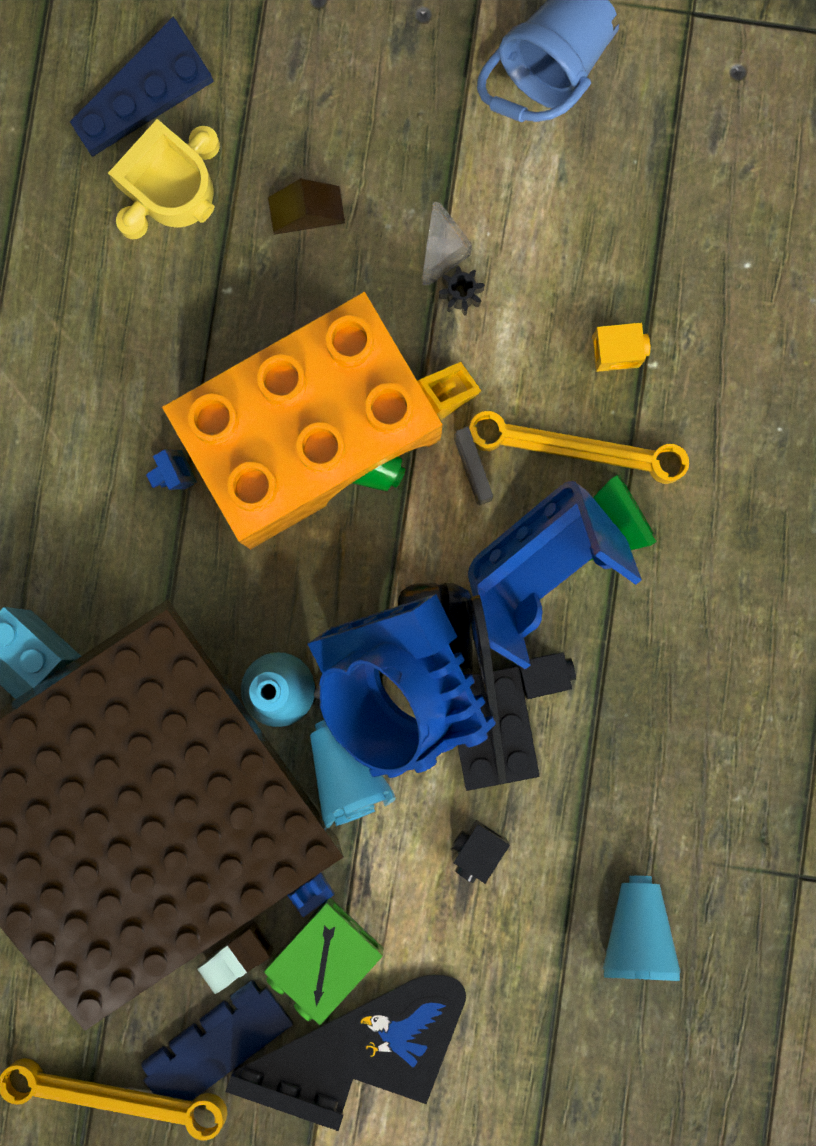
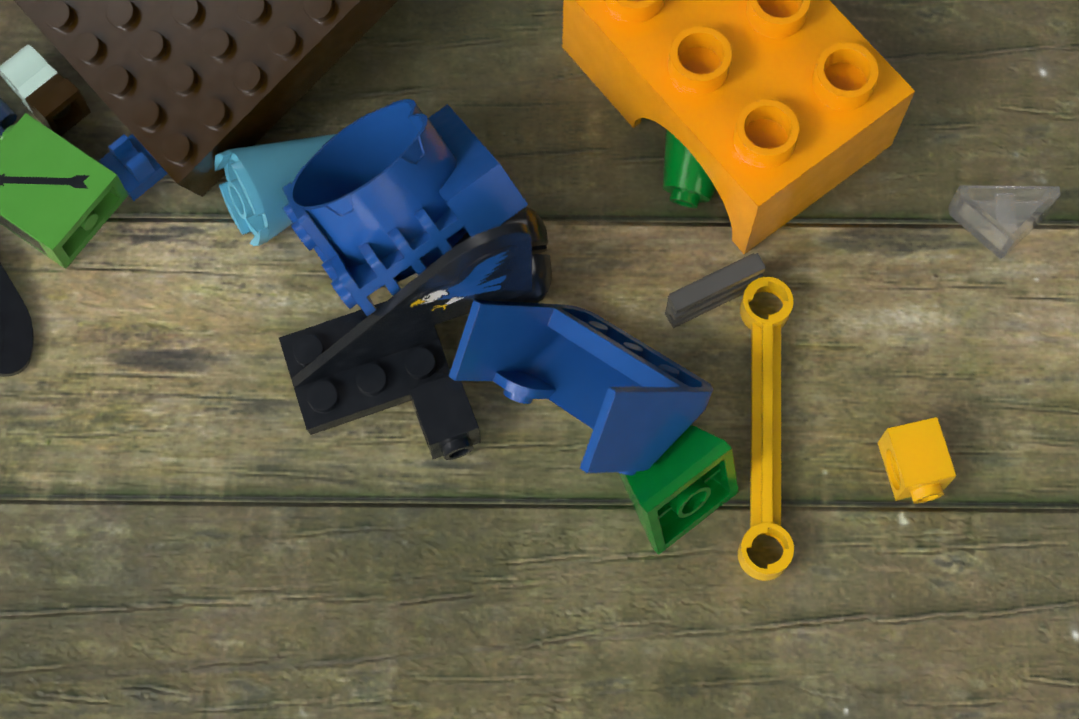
camera: 80 degrees right, 15 degrees down
medium azure cone [241,652,316,727] -> none
dark brown slope [268,178,345,235] -> none
yellow slope [417,362,482,421] -> none
black gear [439,266,485,316] -> none
black brick [450,820,510,884] -> none
medium azure cone [603,875,681,981] -> none

